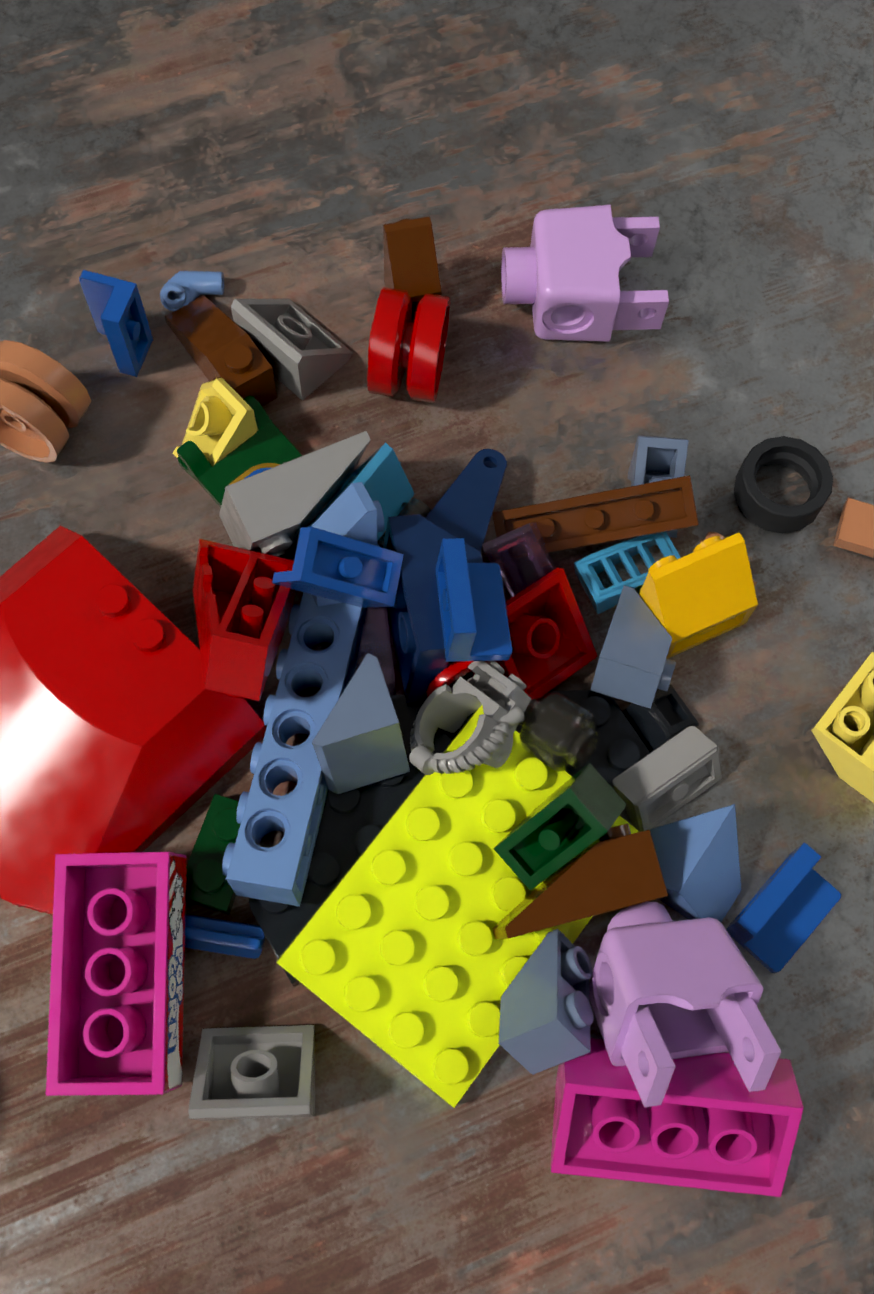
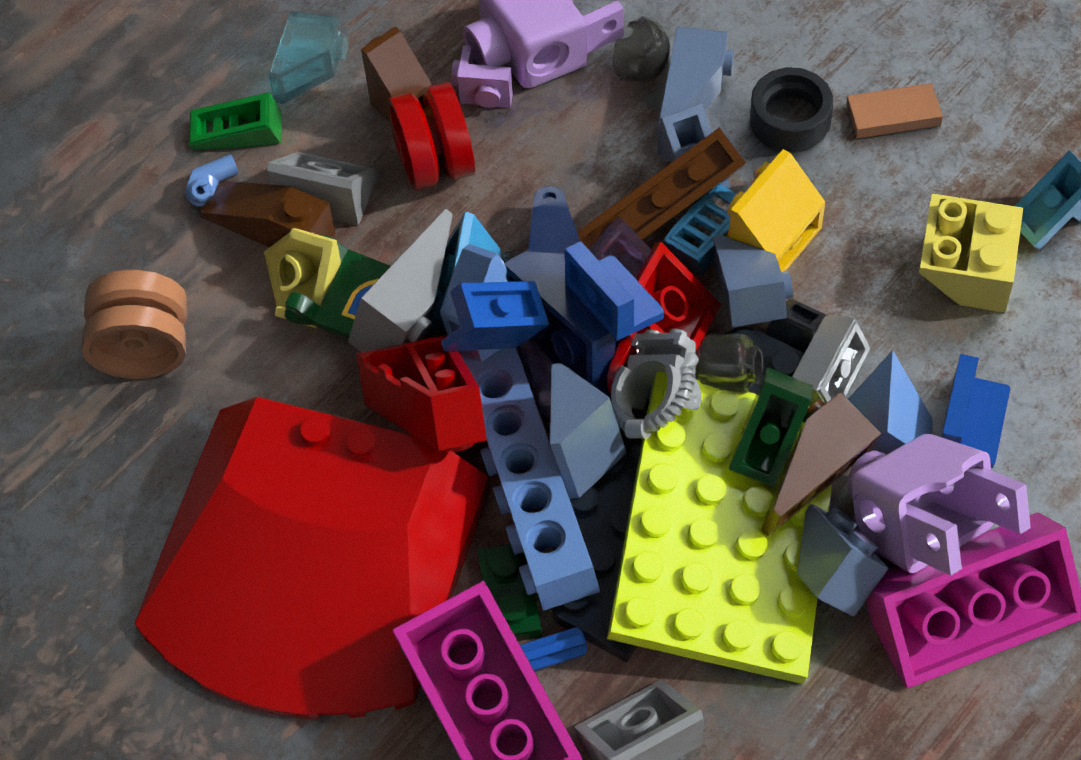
camera: 20 degrees left, 10 degrees down
blue panel [79,270,153,377] -> none
none -> green slope [189,92,282,150]
none -> clear light blue slope [269,11,348,104]
none -> lavender bracket [451,45,513,108]
none -> clear smoke hair [613,16,670,82]
none -> sand blue slope [658,26,734,155]

